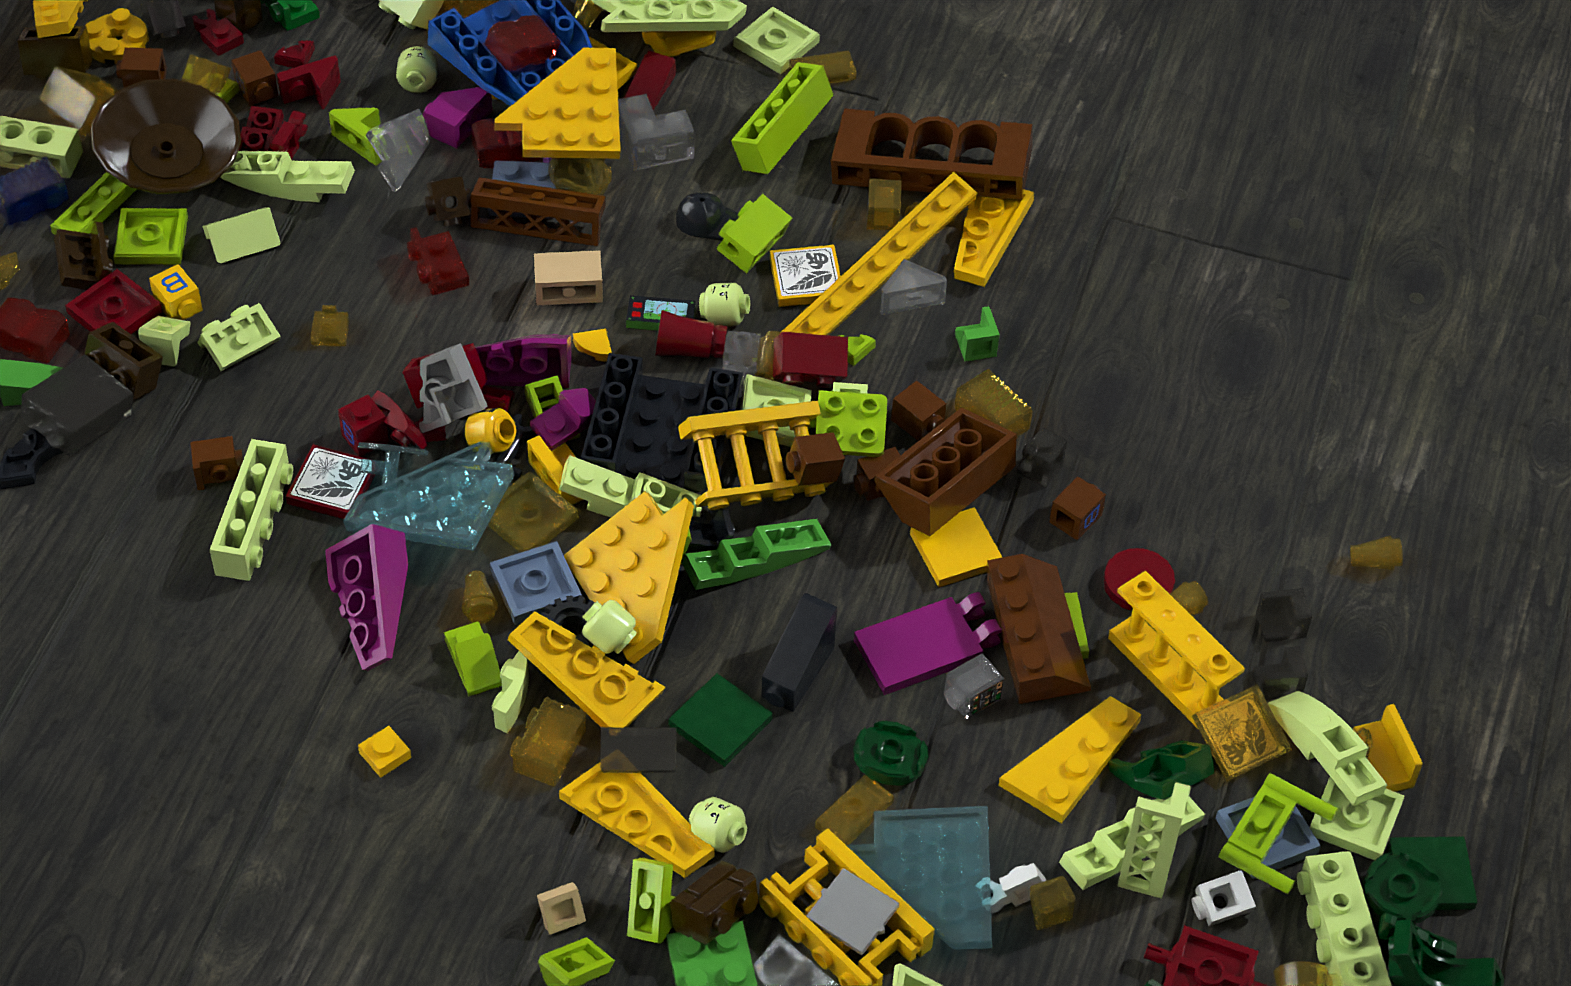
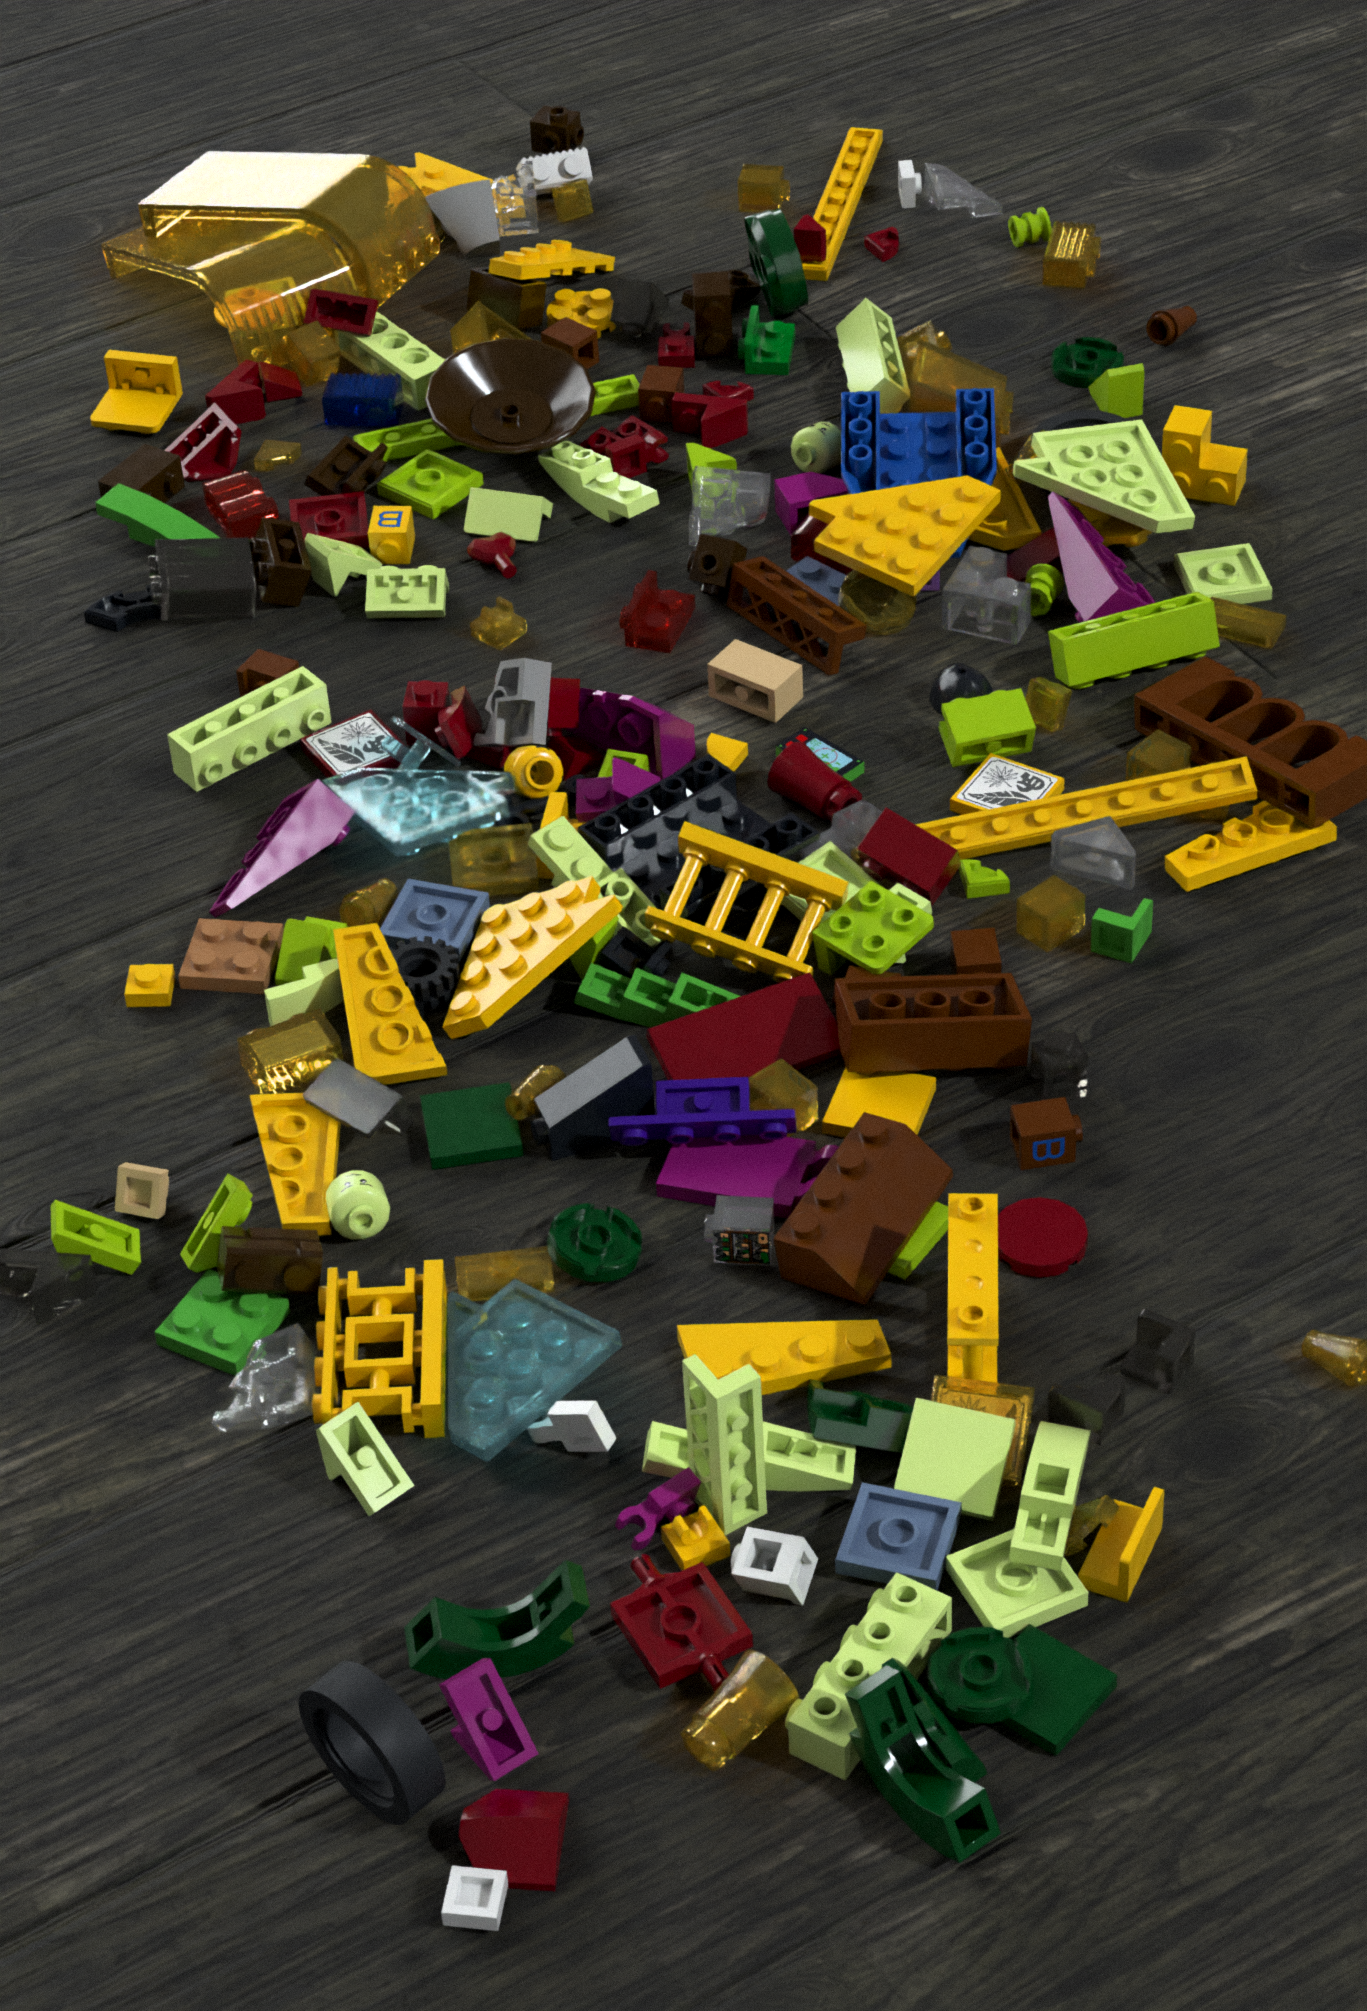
camera: 45 degrees right, 10 degrees down
clear yellow brick [182,54,231,95] -> none
clear red brick [484,15,561,71] -> none
yellowish green head [582,600,637,654] -> none
yellowish green head [699,283,750,326] -> none
reddish brown brick [786,432,845,486] -> none
light grey piece [806,868,899,955] -> none
clear yellow brick [955,369,1032,438] -> none
clear yellow slope [1030,876,1076,930] -> none
clear yellow cone [1170,580,1208,616] -> none
lime plate [1218,773,1338,894] -> none
none -> medium nougat plate [178,918,284,994]
none -> dark red rock [467,532,517,578]
none -> clear yellow cone [505,1065,566,1120]
none -> dark purple bracket [608,1077,797,1146]
none -> magenta plate [615,1467,701,1551]
none -> dark red tile [646,972,841,1087]
none -> yellow tile [661,1505,731,1571]
none -> clear yellow brick [749,1058,818,1137]
none -> yellowish green tile [894,1398,1016,1521]
none -> clear yellow brick [1016,875,1086,952]
none -> lime bush [1017,564,1065,616]
none -> clear yellow tile [1025,676,1072,732]
none -> wedge [1048,492,1156,623]

